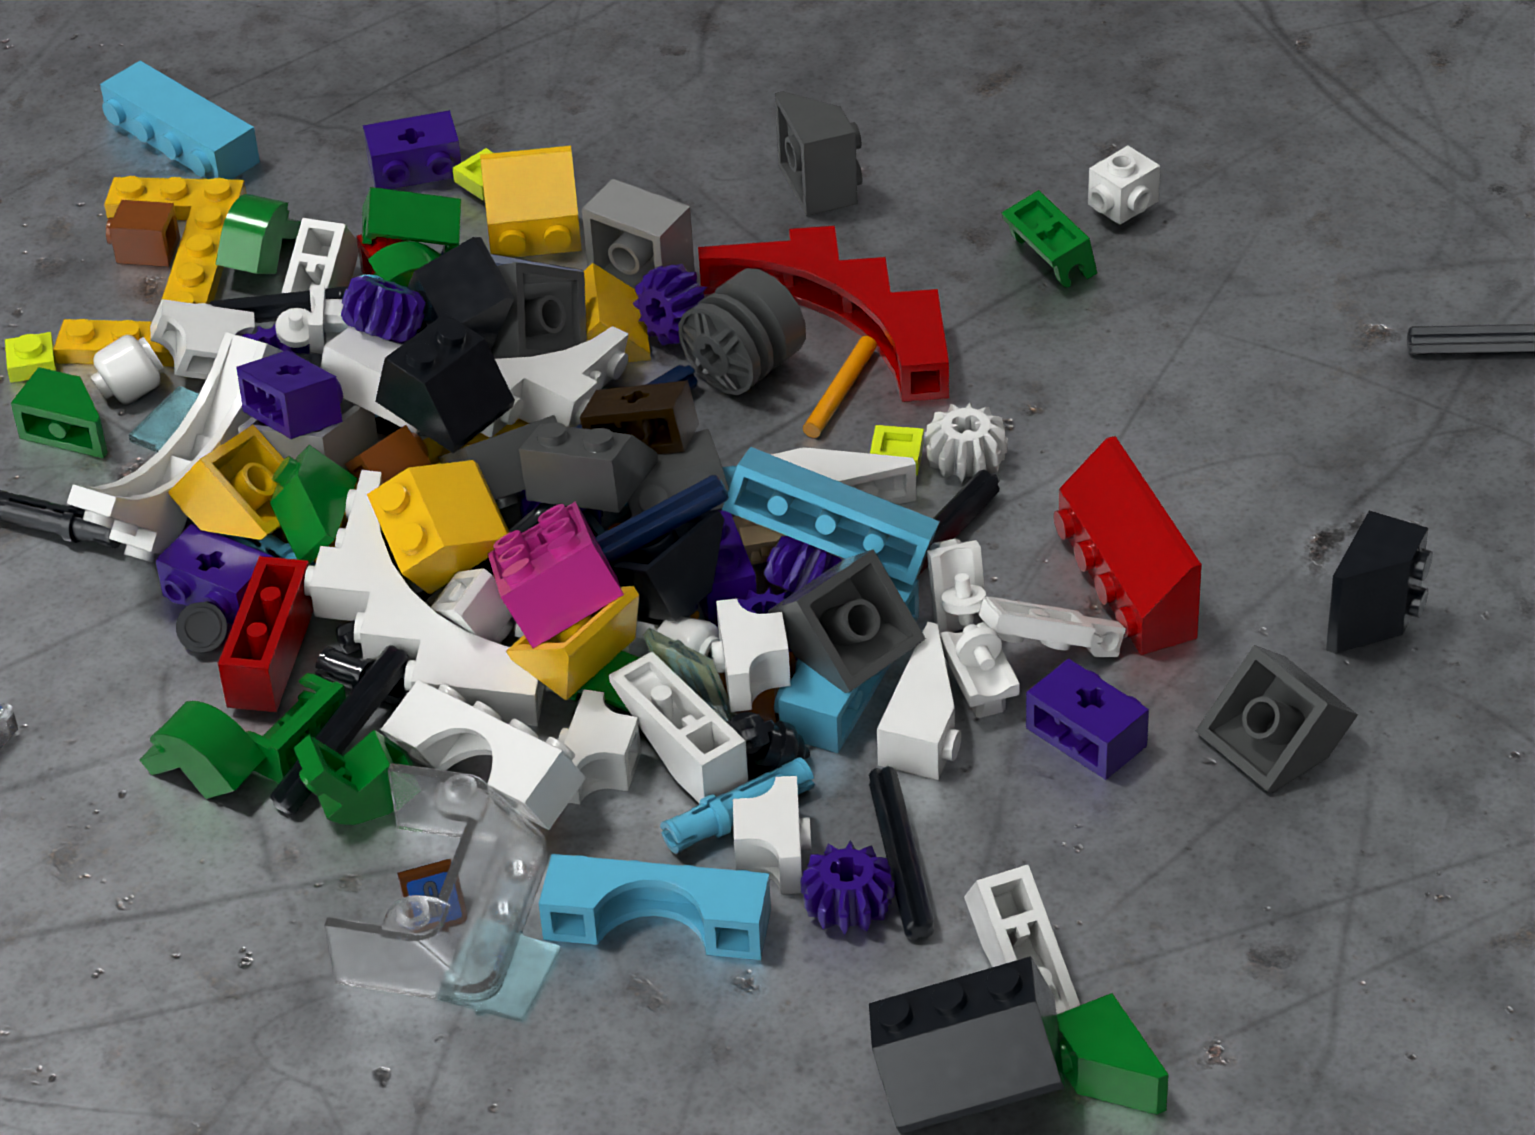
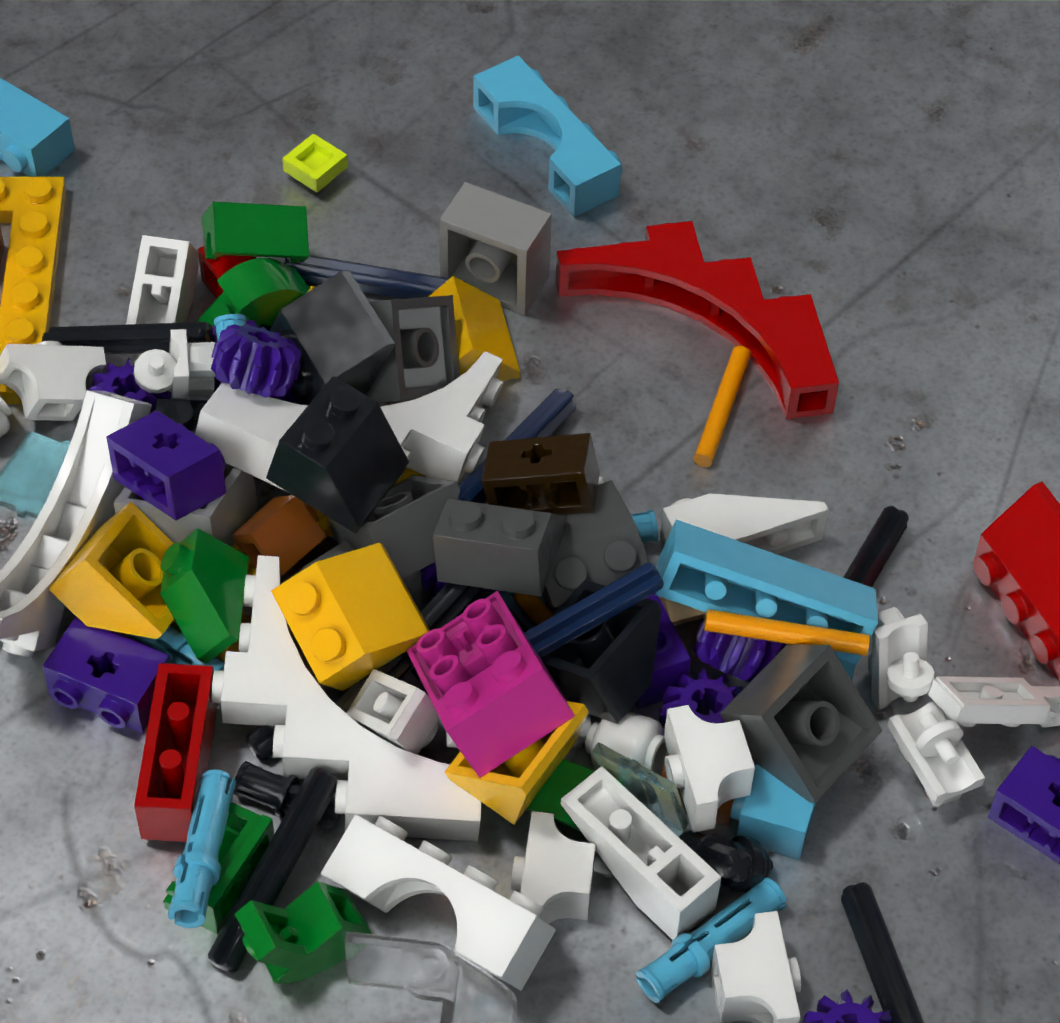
camera: 10 degrees left, 10 degrees up
green brick [139,701,266,799] -> none
black plate [176,602,228,653] -> none
green brick [216,194,301,274] -> none
dark purple brick [363,110,461,189] -> none
yellow slope [480,145,582,258] -> none
dark purple gear [633,264,707,345] -> none
dark grey wheel [678,268,806,395] -> none
dark grey slope [775,91,863,216] -> none
neon yellow plate [870,425,924,476] -> none
white slope [877,622,961,780] -> none
white gear [925,402,1008,483] -> none
green hinge [1001,190,1098,288] -> none
white brick [1088,146,1160,225] -> none
none -> medium azure pin [168,770,236,928]
none -> medium azure arch [473,55,622,218]
none -> light orange bar [704,609,870,656]

